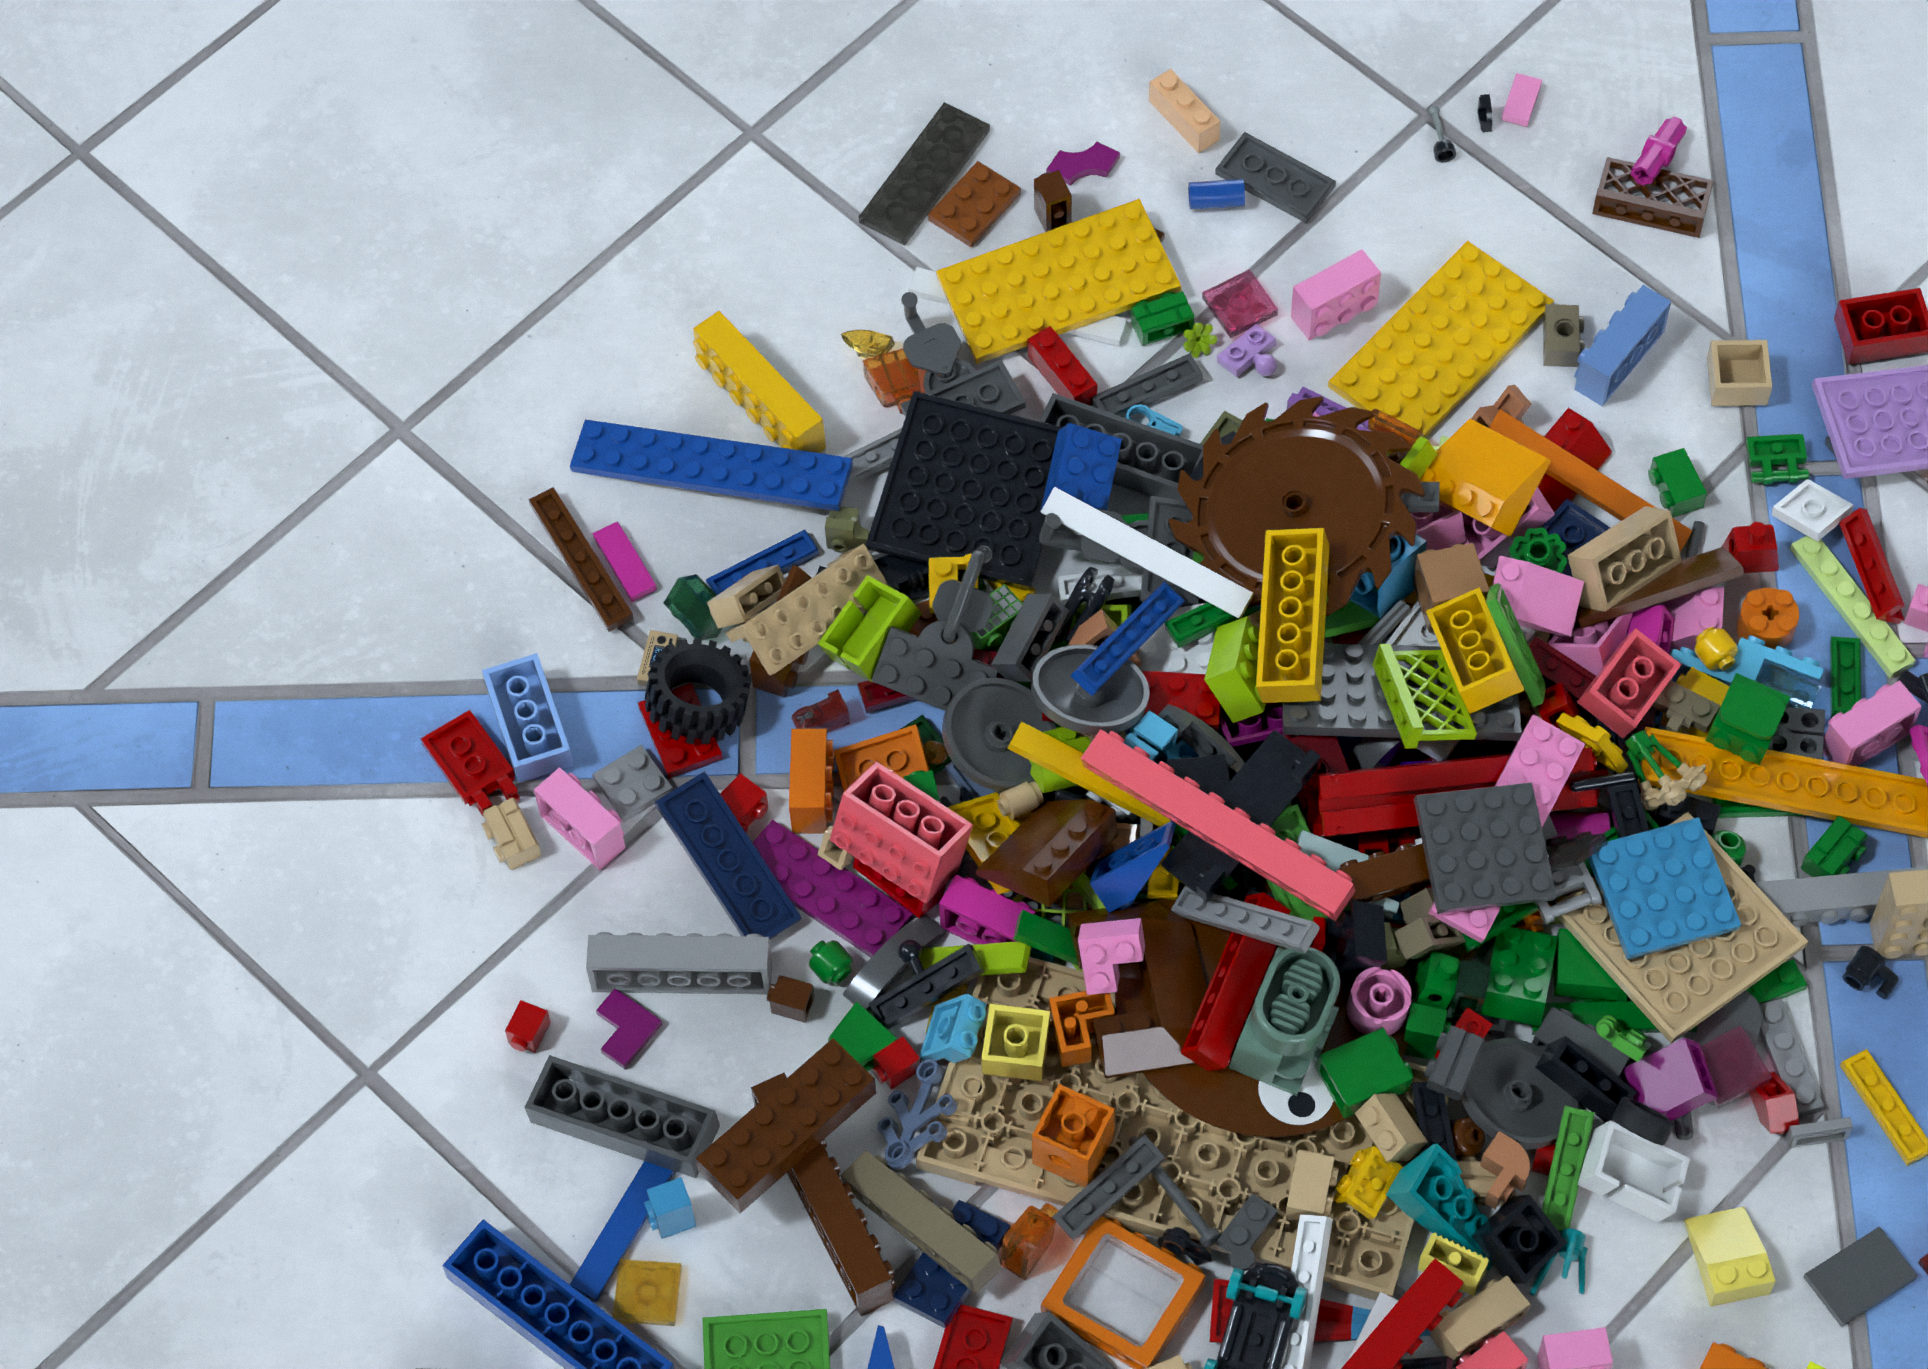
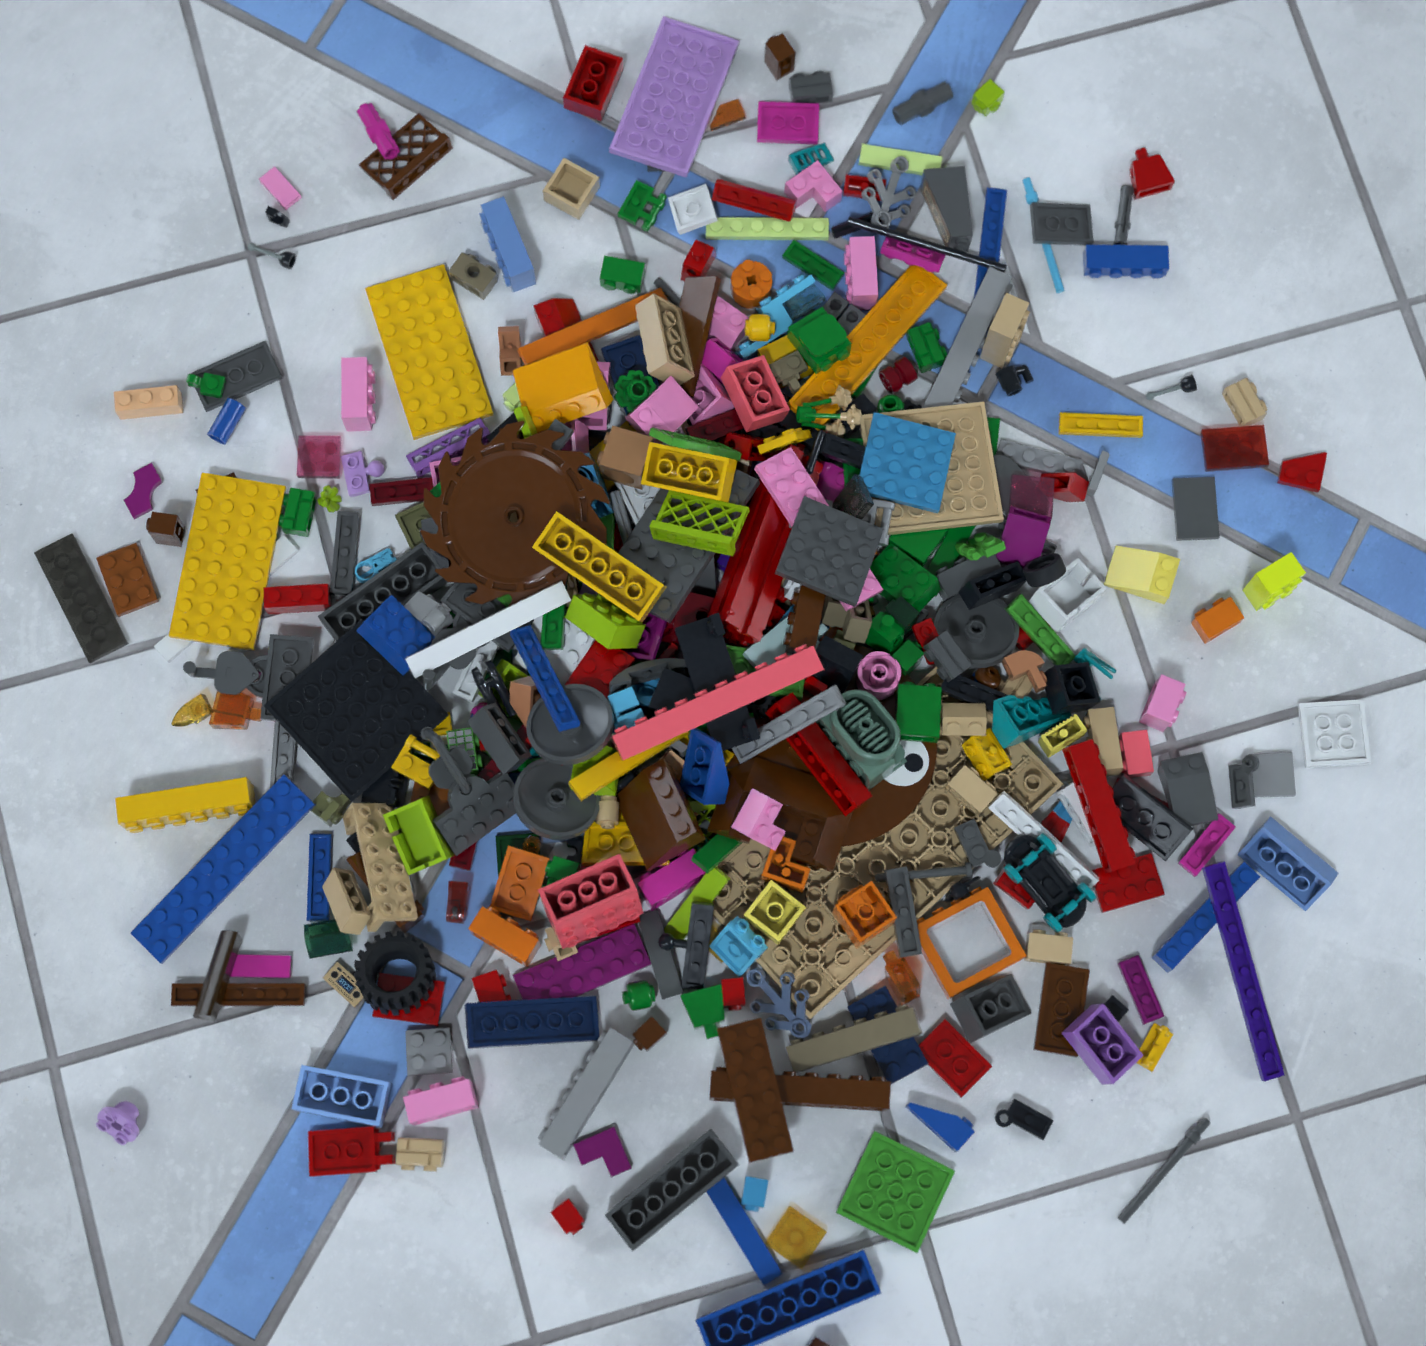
camera: 65 degrees left, 15 degrees up
clear orange tile [1368,409,1423,448] -> none
none -> lavender plate [96,1101,139,1145]
none -> green plate [186,373,226,399]
none -> dark brown brick [193,930,242,1023]
none -> dark red plate [369,477,434,506]
none -> light grey hinge [404,591,453,637]
none -> dark red wheel [878,357,918,395]

